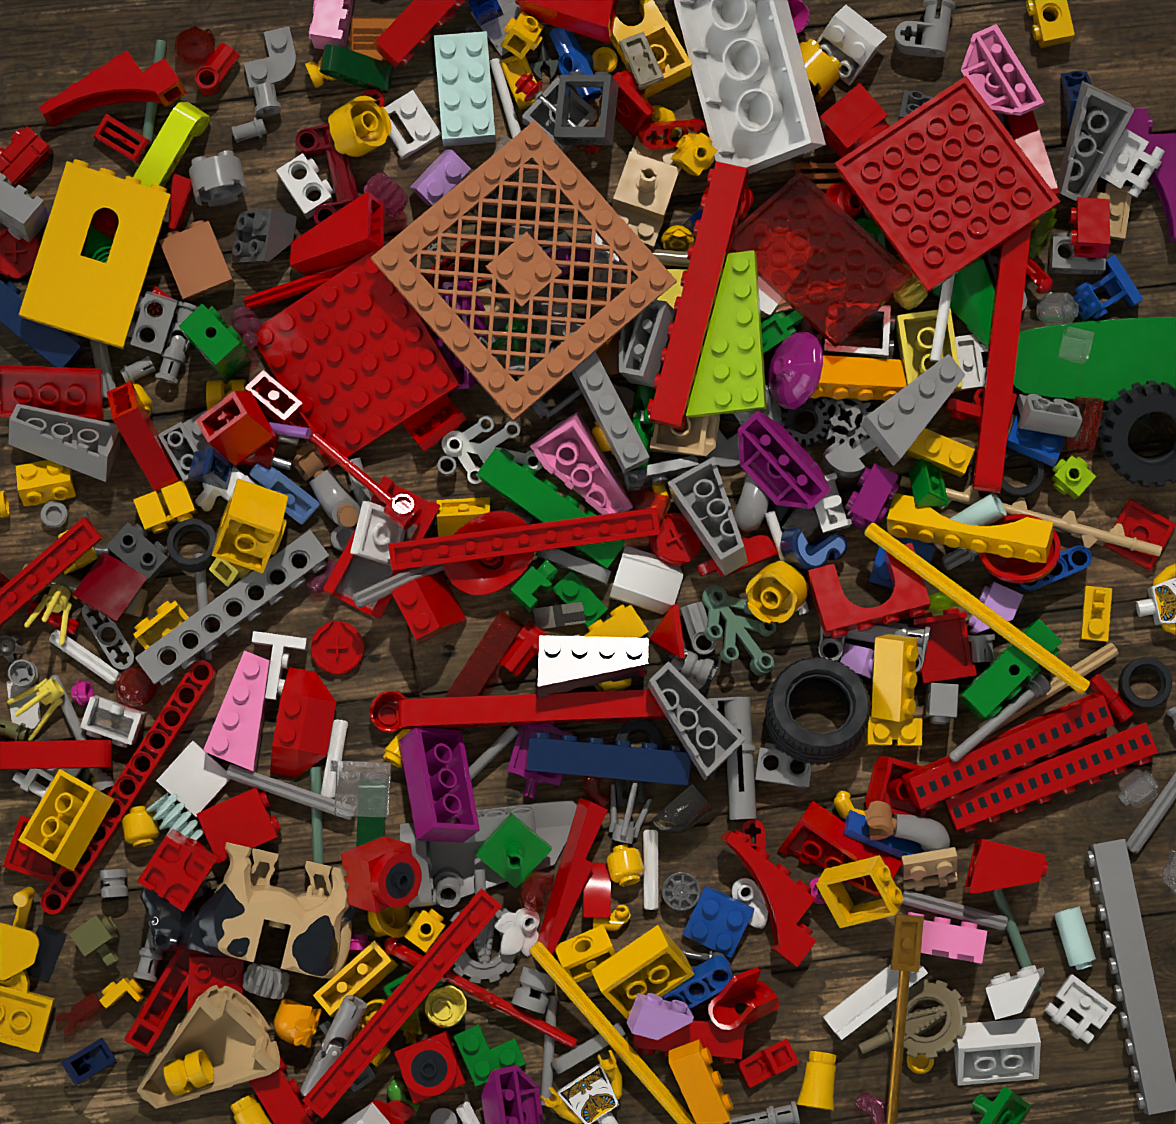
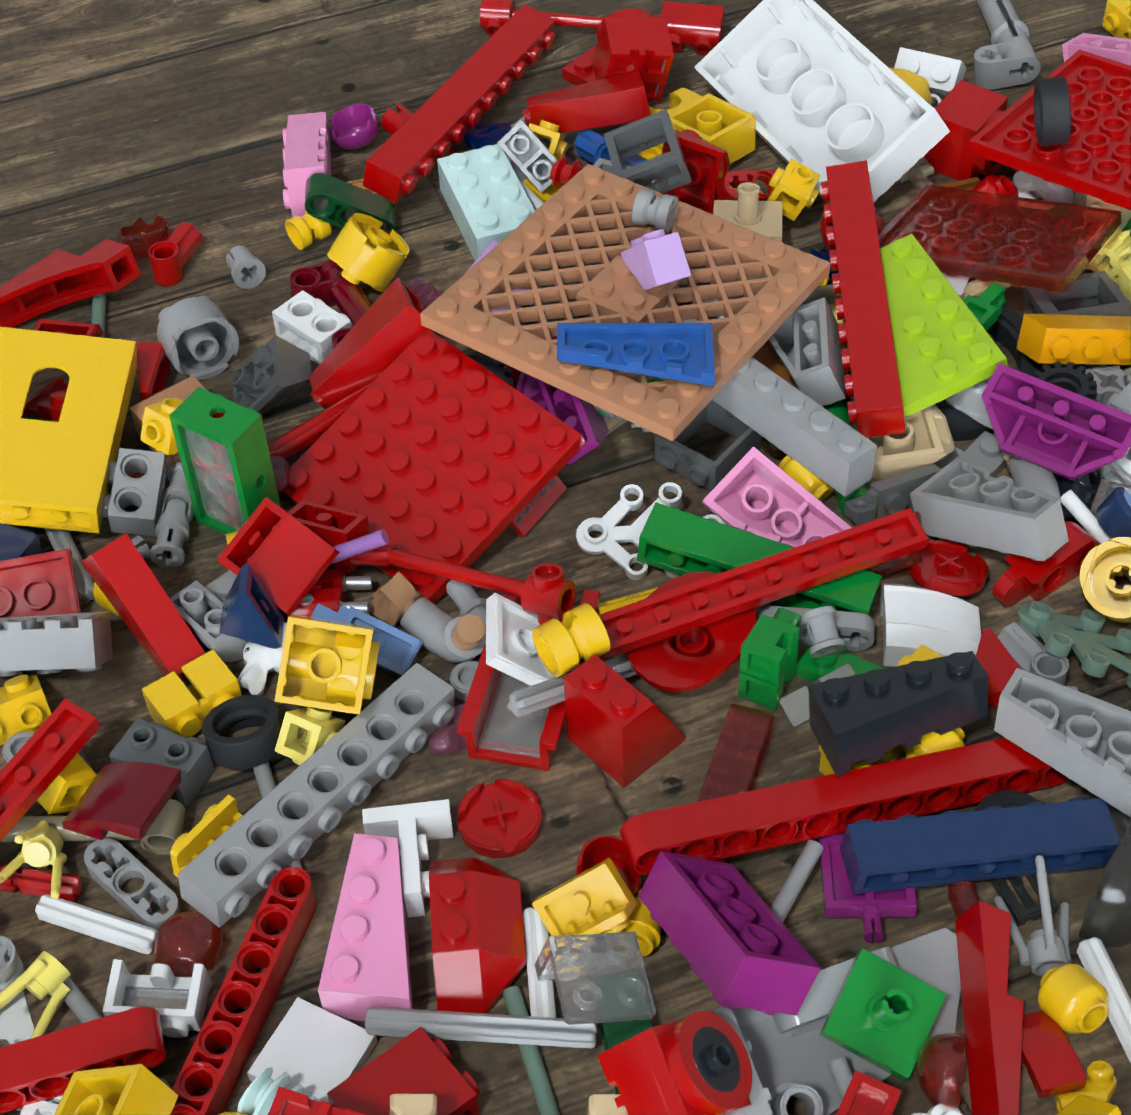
camera: 10 degrees left, 35 degrees down
dark pink plate [71,679,94,706] -> none
neon yellow beam [133,102,211,188] -> none
light grey pin [232,117,267,143] -> none
light grey plate [244,26,297,91] -> none
white plate [384,90,442,159] -> none
red bracket [402,395,466,452] -> none
light grey hinge [437,456,457,478] -> none
red piece [499,620,550,677] -> none
dark tan plate [619,31,664,91] -> none
magenta hat [768,332,823,409] -> none
none -> yellow brick [140,397,184,455]
none -> light grey slope [497,120,558,193]
none -> yellow wheel [532,603,610,678]
none -> yellow bracket [532,858,638,958]
none -> blue wing [557,323,715,386]
none -> lavender slope [621,229,691,290]
none -> light grey wheel [632,188,678,232]
none -> light grey bush [801,606,846,658]
none -> black tyre [1033,76,1071,146]

